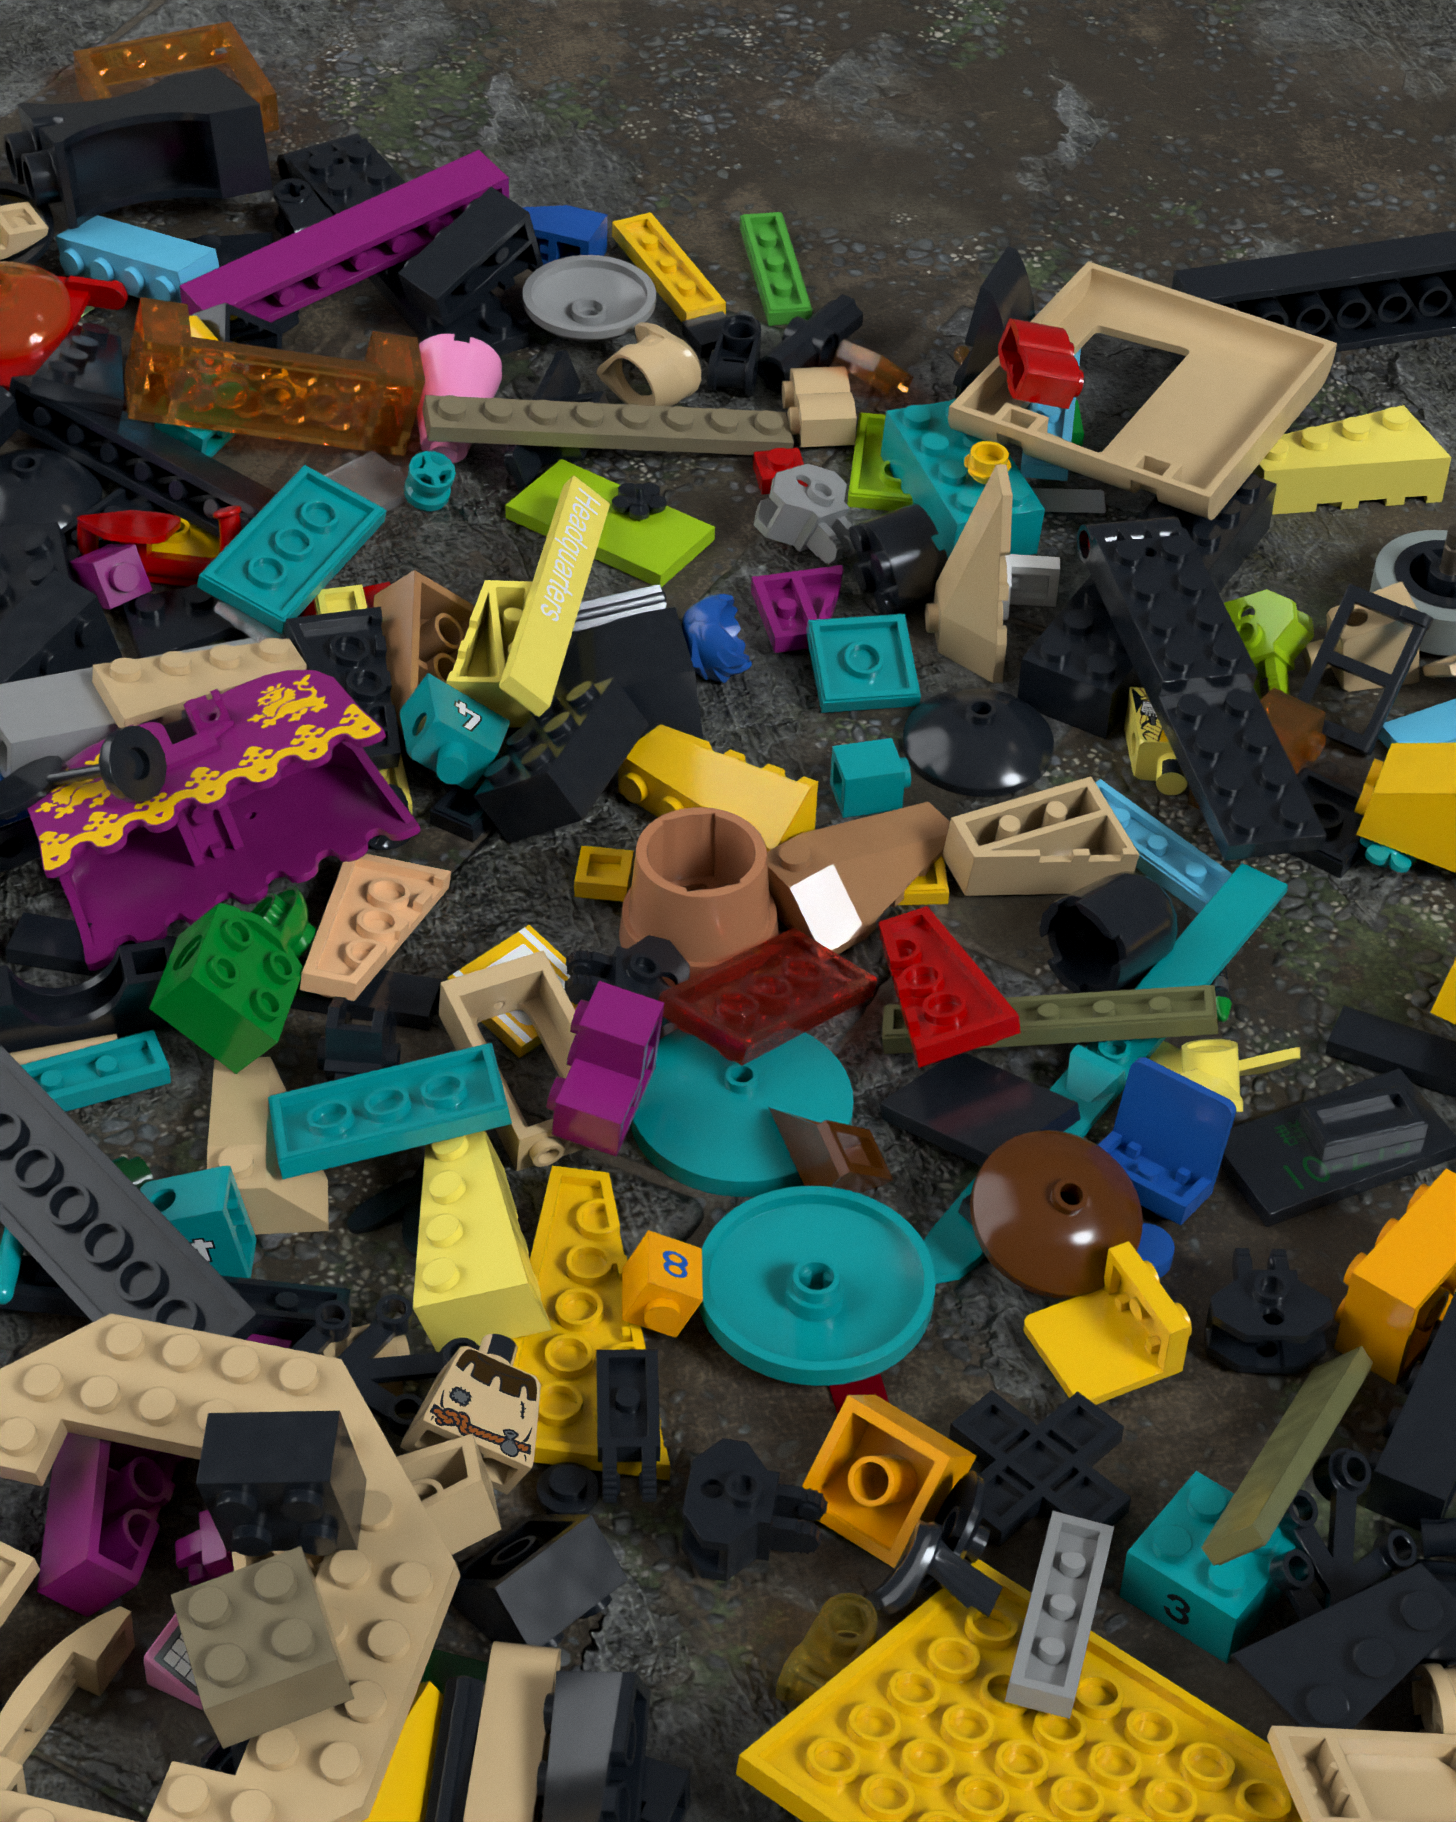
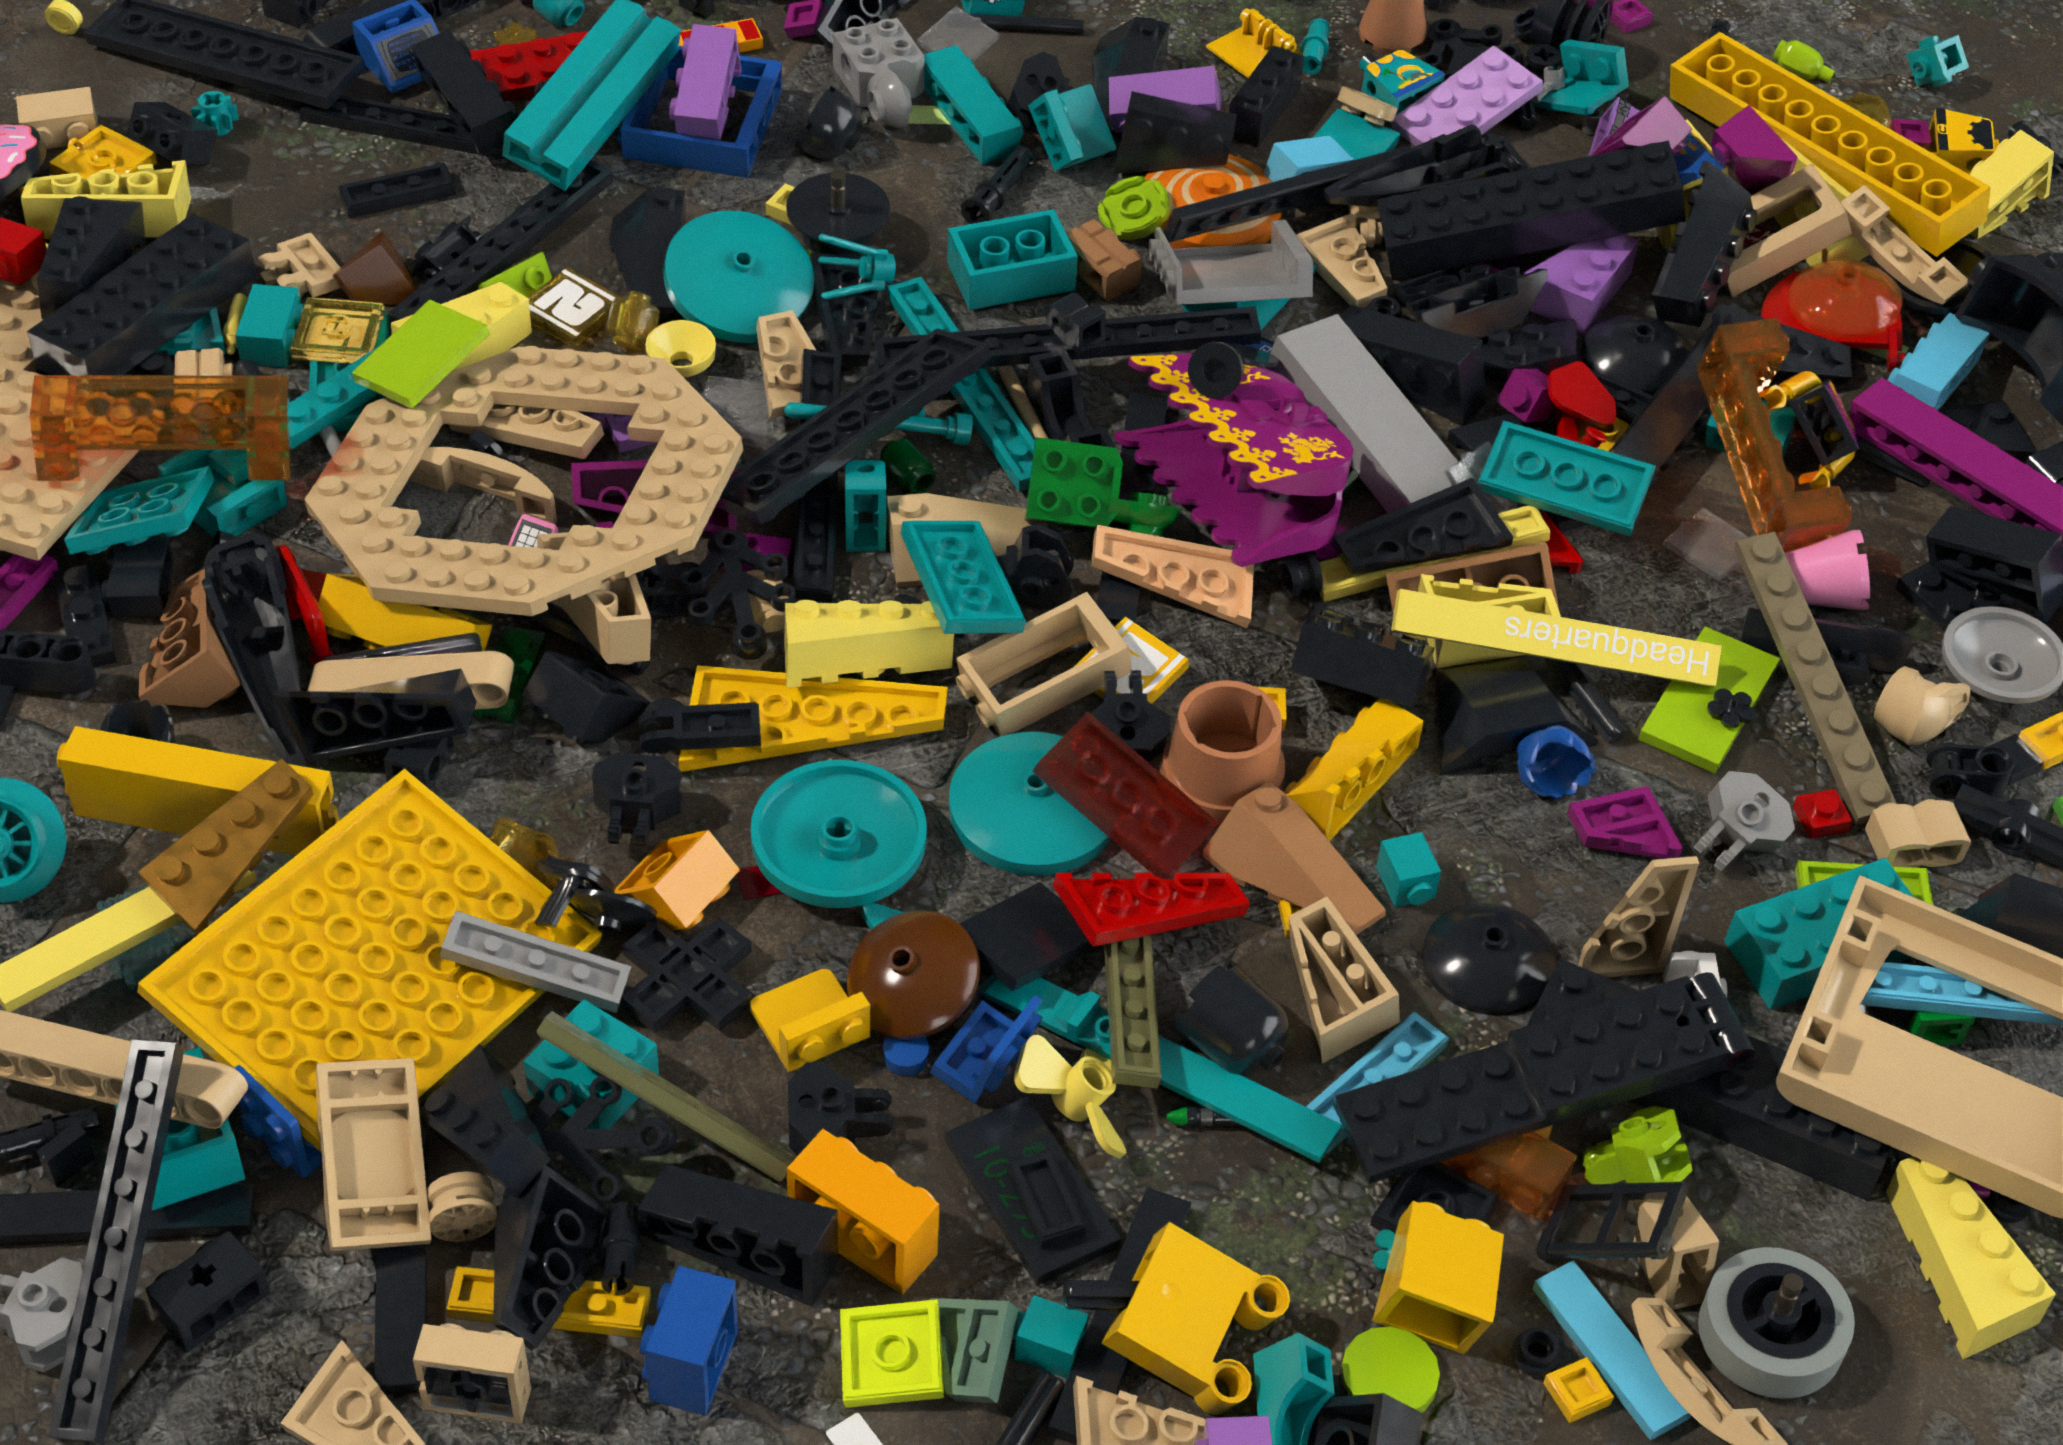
camera: 85 degrees right, 5 degrees up
tan wing [92,638,307,728] -> none
dark tan brick [171,1546,354,1749] -> none
black brick [196,1410,367,1557] -> none
teal torso [400,673,510,790] -> none
tan torso [400,1334,541,1494] -> none
teal wheel [403,451,456,511] -> none
magenta brick [546,981,664,1157] -> none
light orange brick [622,1230,703,1338] -> none
reddish brown slope [768,1107,893,1193] -> none
teal tile [806,614,921,713] -> none
clear orange wing [832,339,913,394] -> none
black brick [849,504,948,615] -> none
yellow plate [964,441,1011,484] -> none
red brick [998,318,1084,409] -> none

